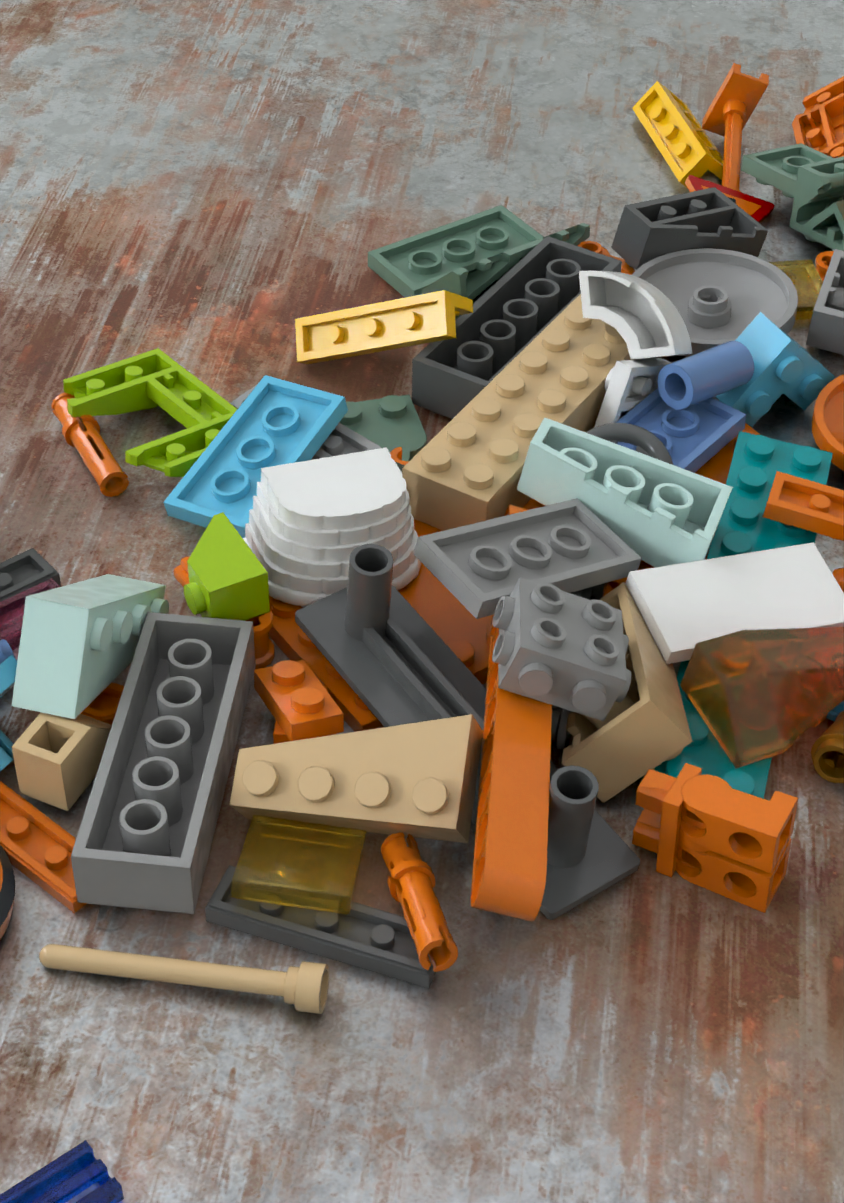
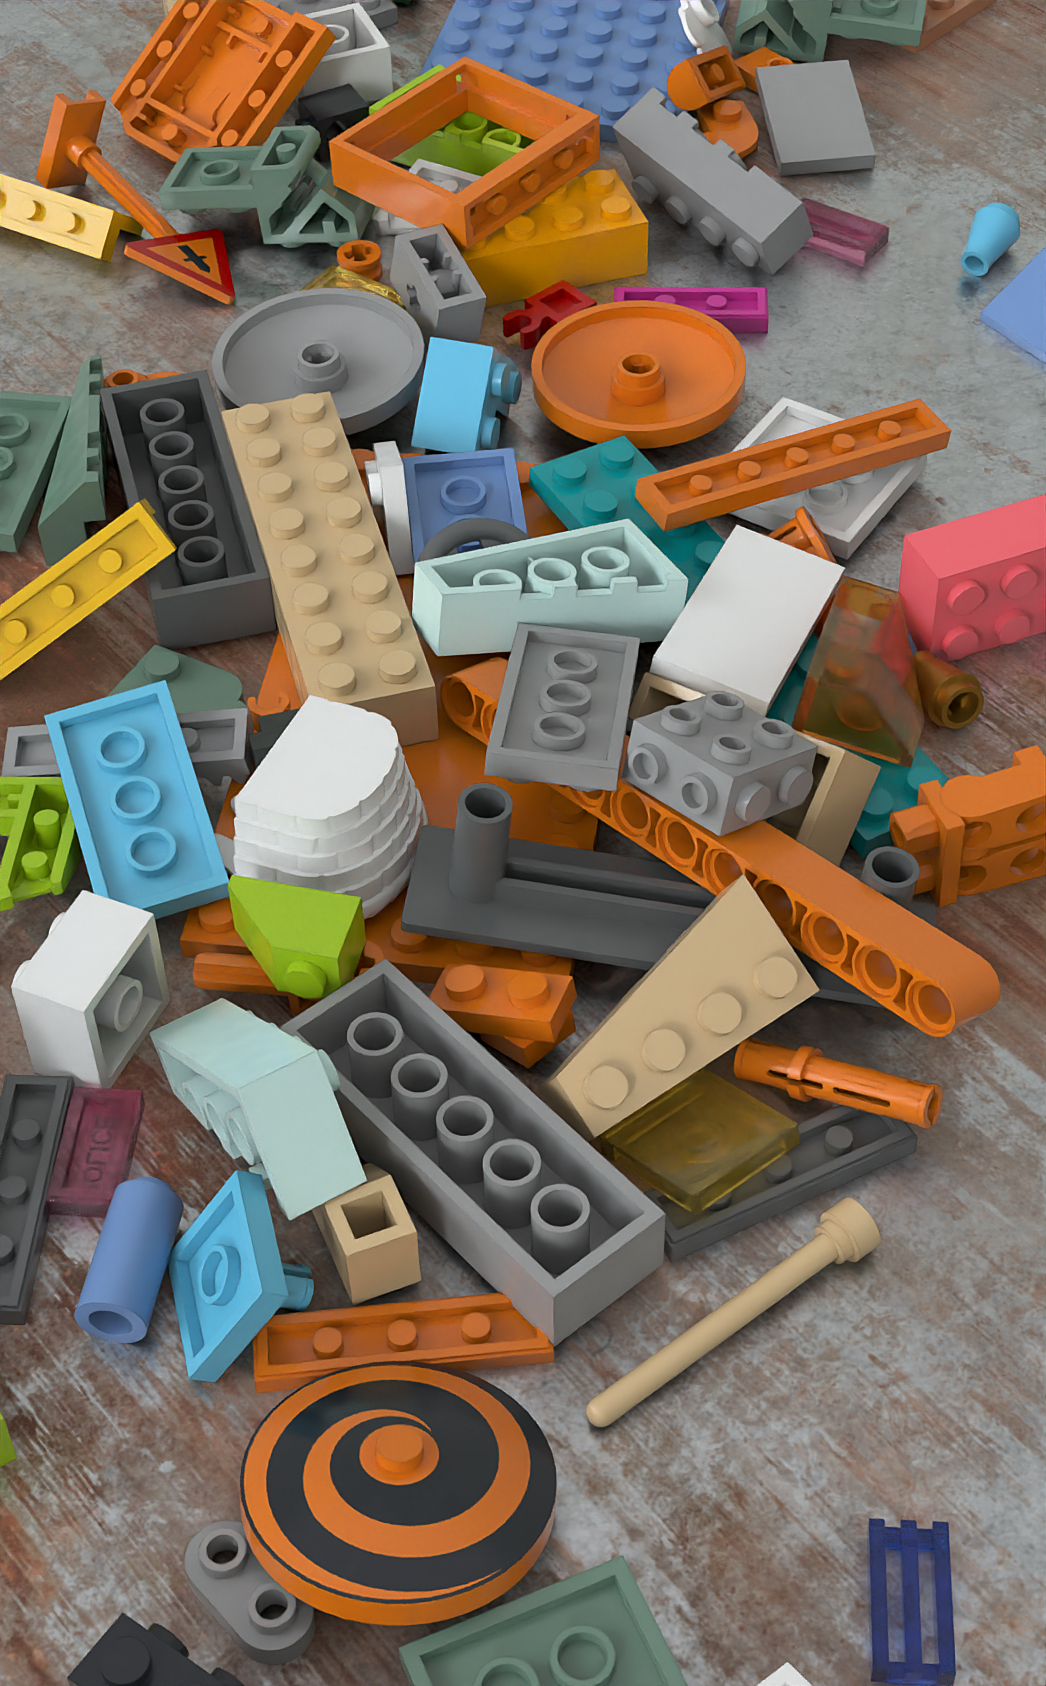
camera: 45 degrees left, 5 degrees up
white brick [579,270,693,360] -> none
dark grey wedge [611,187,768,270] -> none
medium blue brick [657,341,754,410] -> none
none -> white brick [11,890,171,1097]

